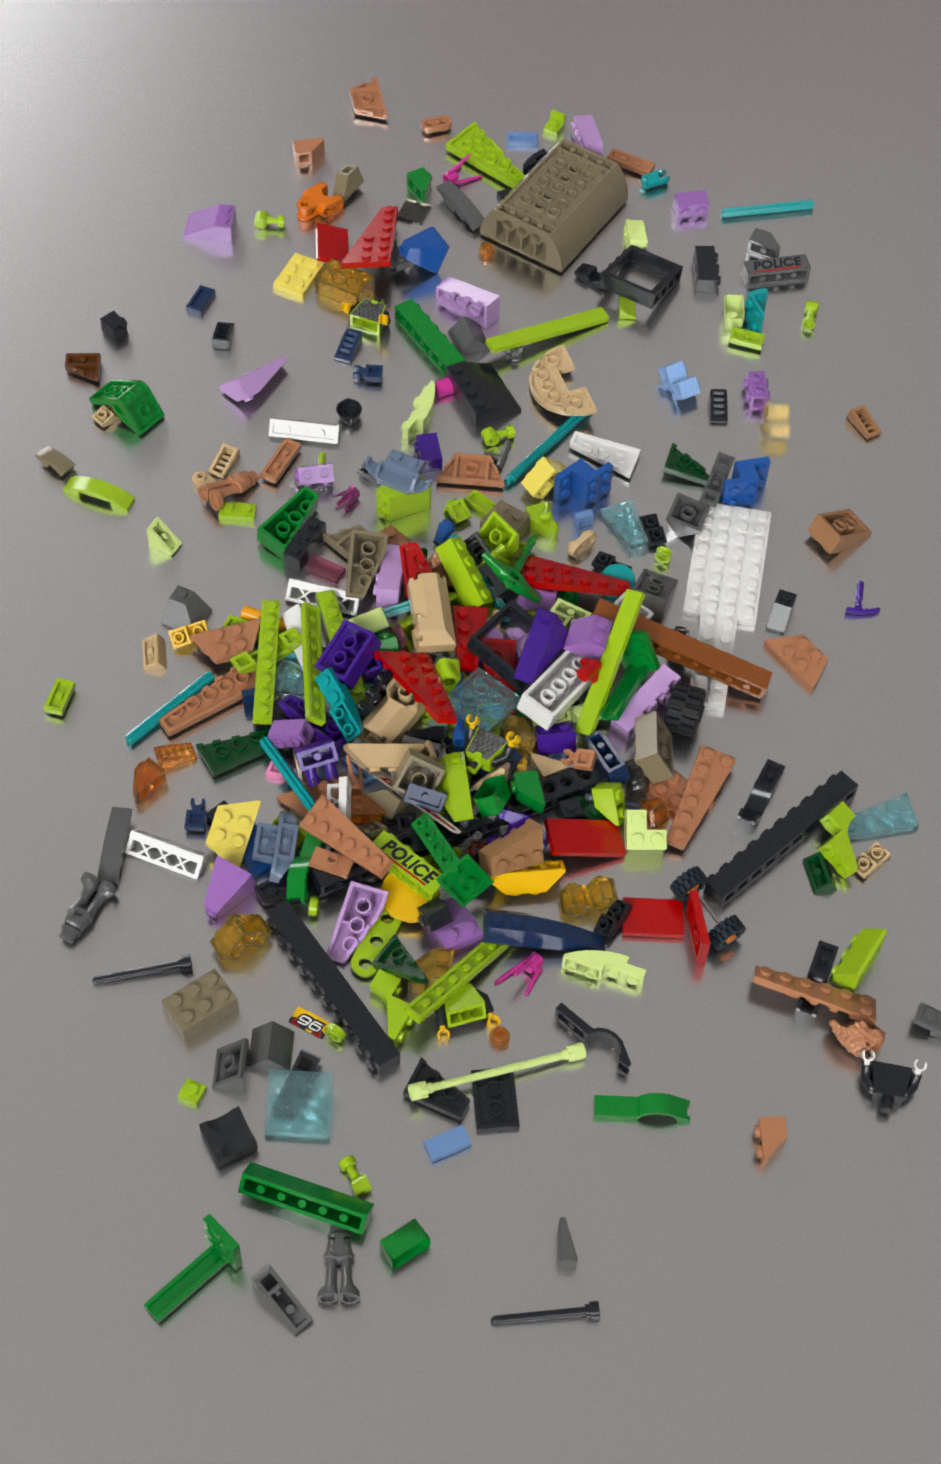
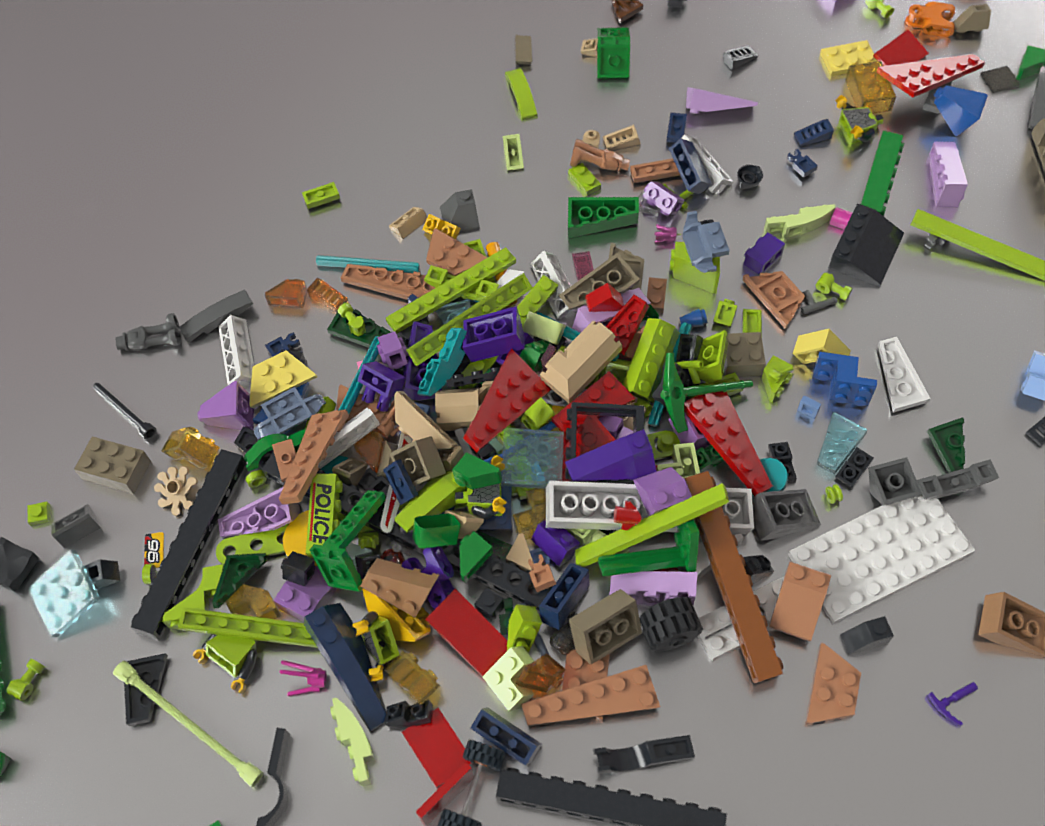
camera: 60 degrees right, 5 degrees up
dark blue tile [186,285,216,315] -> none
dark grey slope [248,1021,295,1072] -> none
black brick [283,516,326,573] -> none
medium blue tile [423,1125,472,1163] -> none
dark grey slope [448,316,490,355] -> none
black tile [471,1069,520,1132] -> none
clear orange plate [479,242,495,257] -> none
clear orange plate [489,1026,510,1046] -> none
teal piece [504,403,595,486] -> none
tan plate [529,344,597,416] -> none
tan plate [567,529,597,558] -> none
blue bracket [720,456,771,506] -> none
none -> tan animal [154,467,198,516]
none -> lime leg [338,303,366,336]
none -> torso [353,611,400,682]
none -> green slope [452,452,502,490]
none -> dark blue brick [470,707,542,766]
none -> red slope [585,283,624,312]
none -> dark blue plate [666,112,687,143]
none -> dark blue brick [668,138,712,194]
none -> nougat slope [769,562,831,642]

